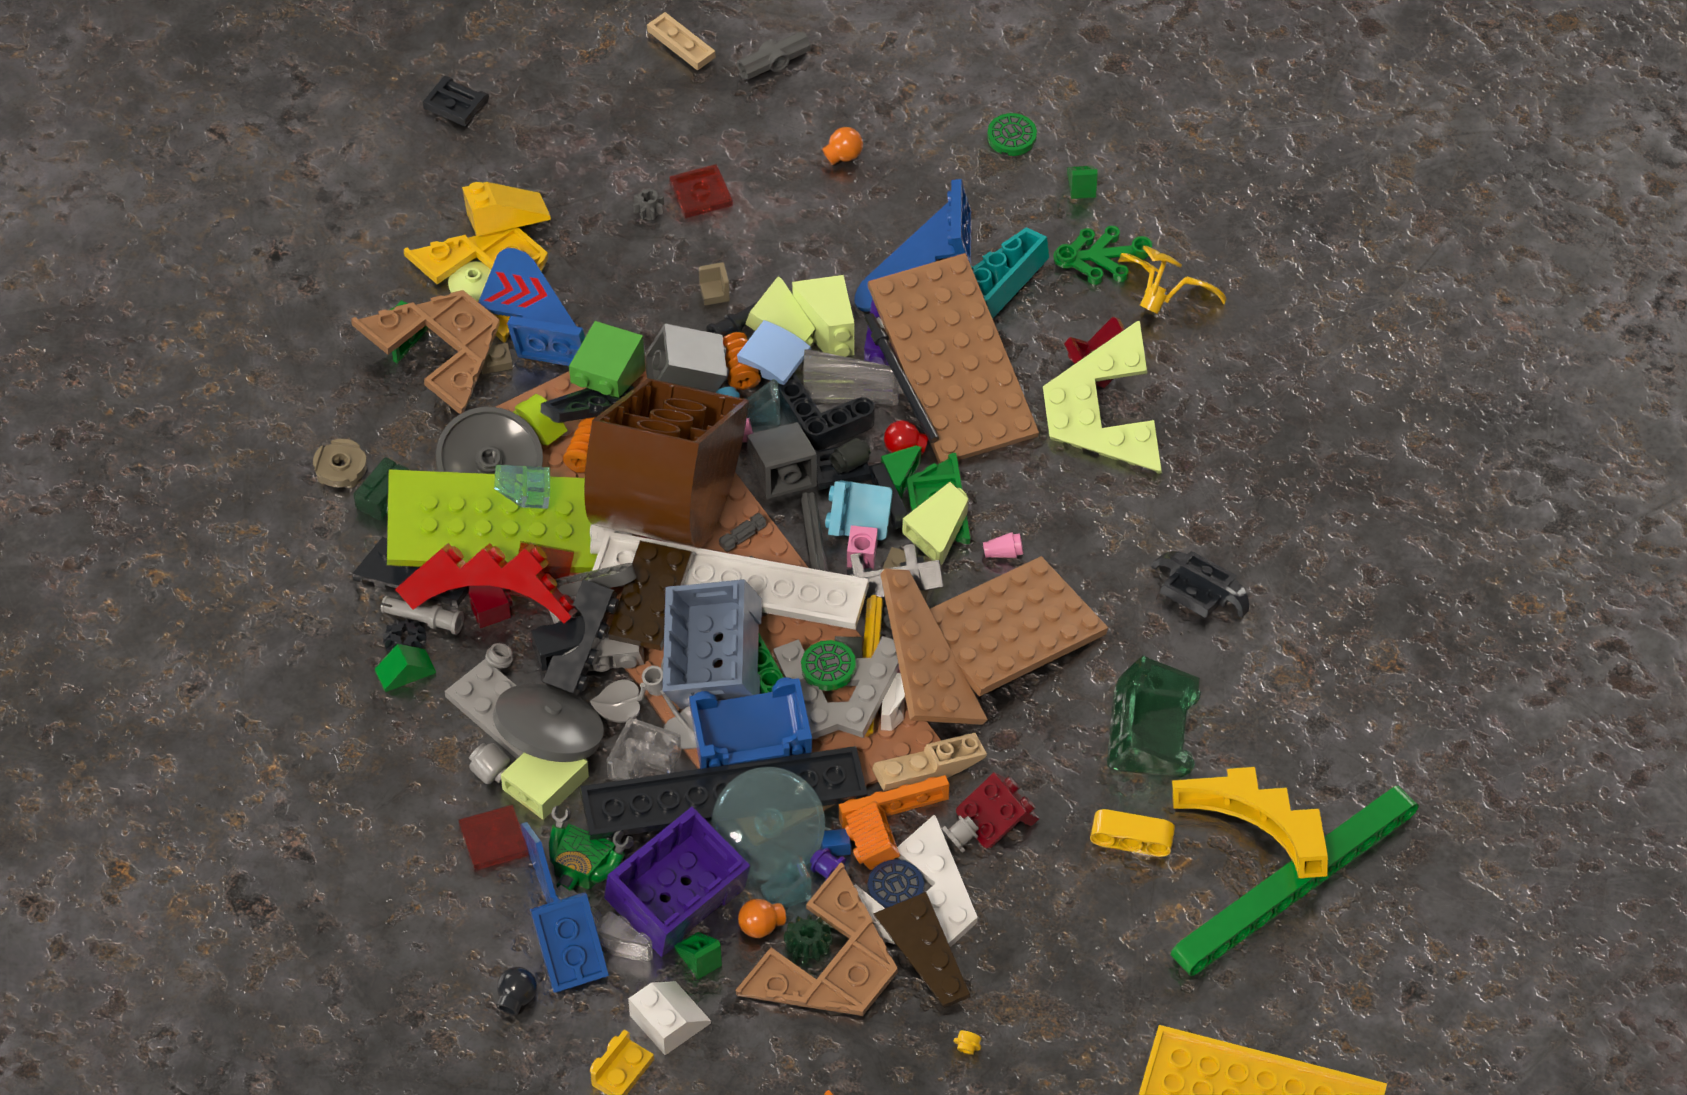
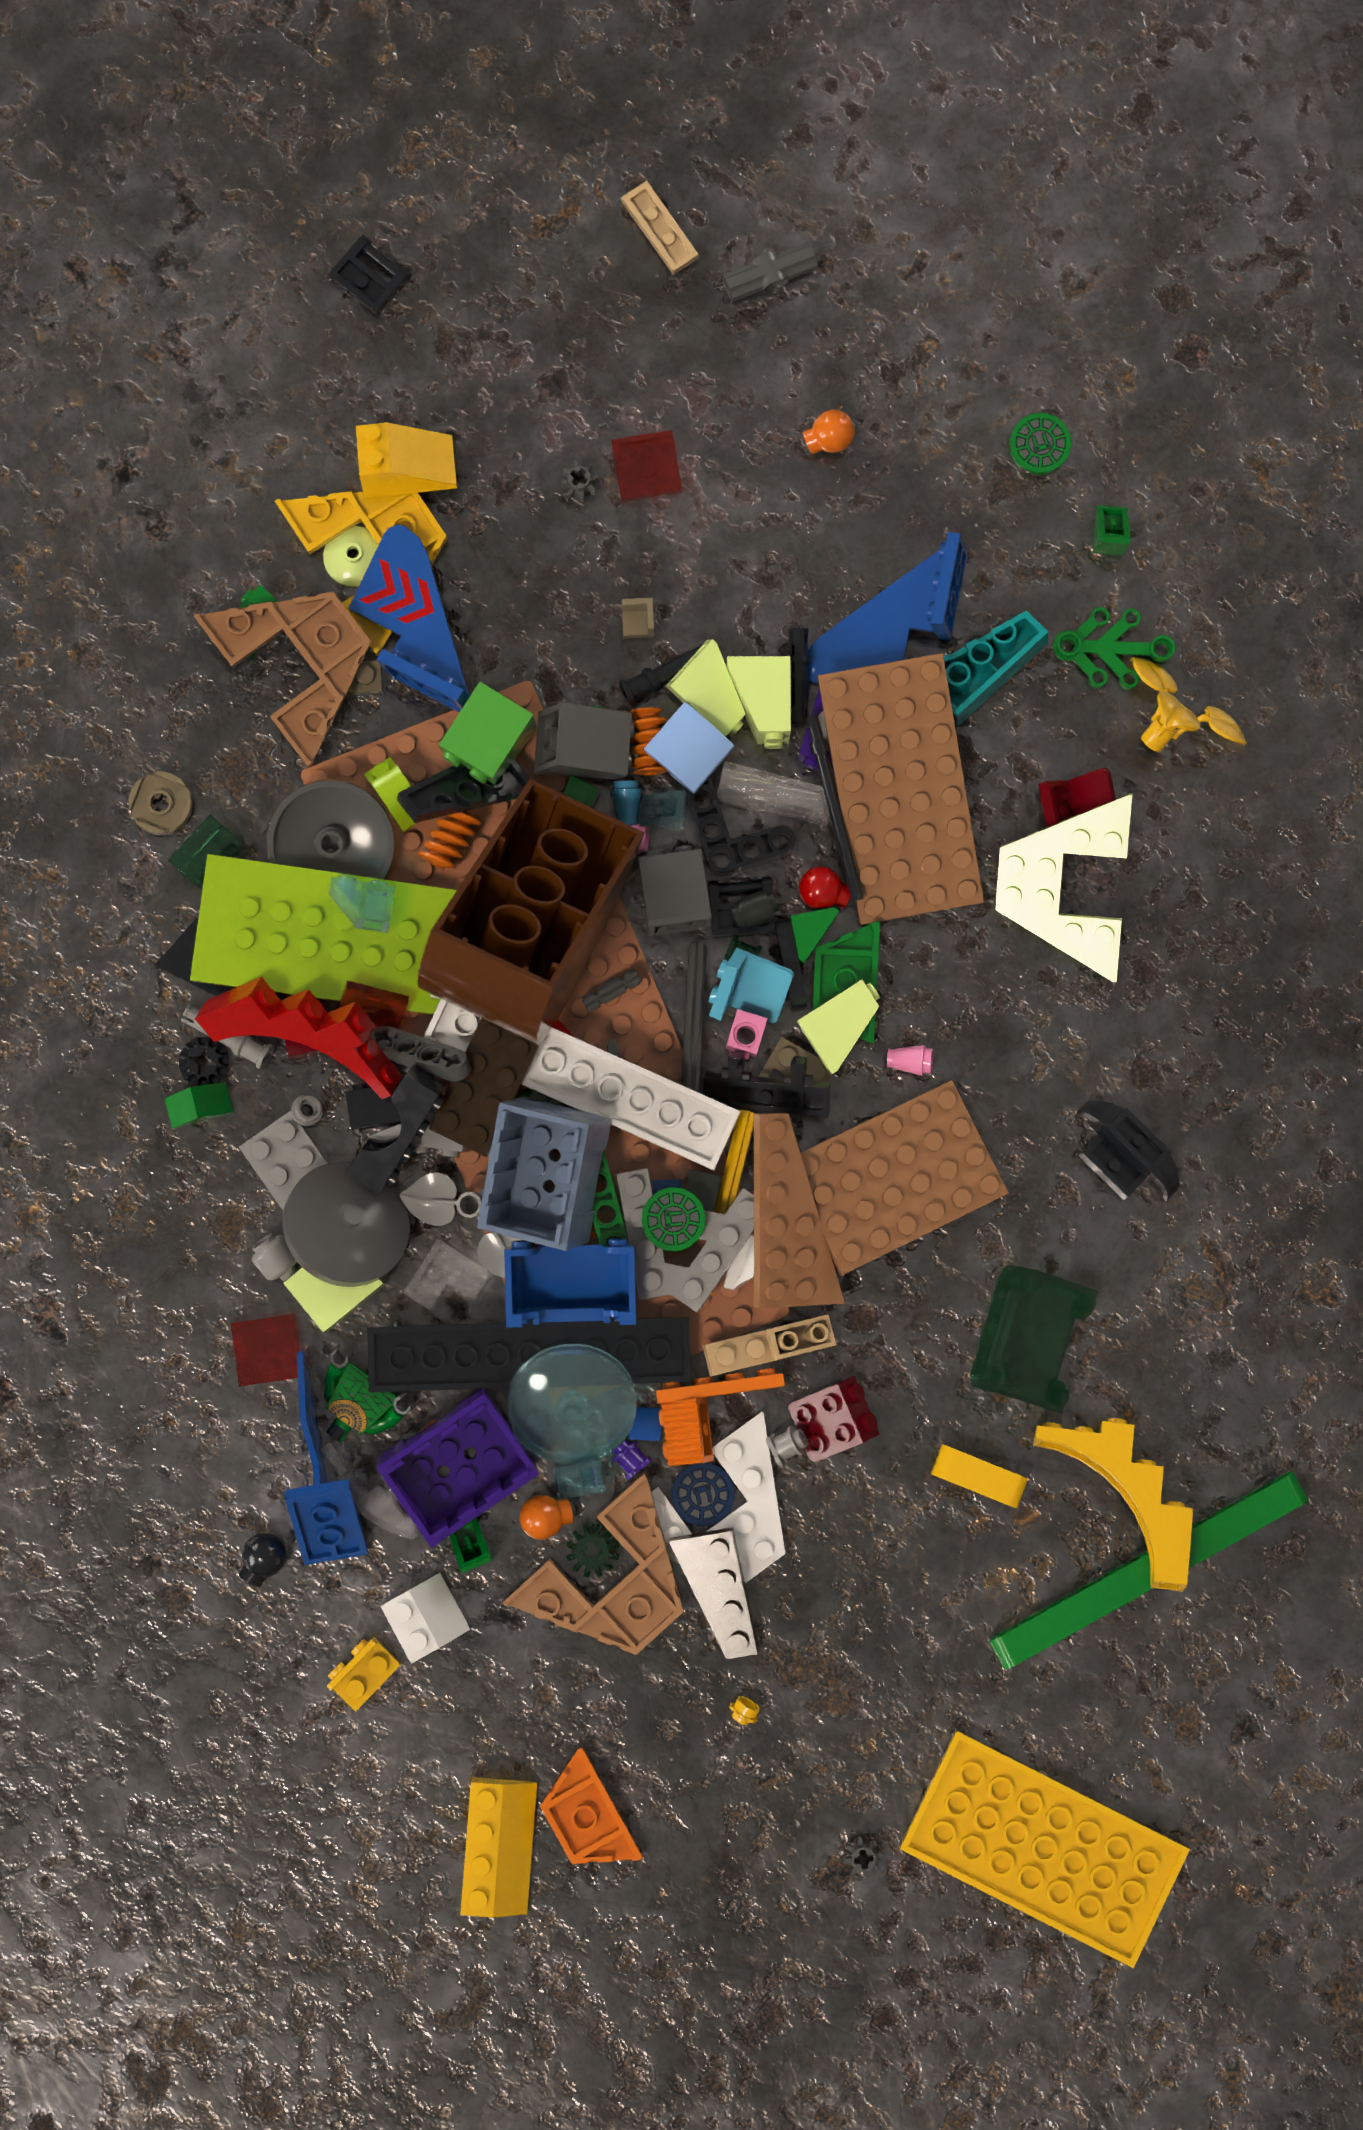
camera: 10 degrees right, 30 degrees up
none -> black pin [789,628,811,724]

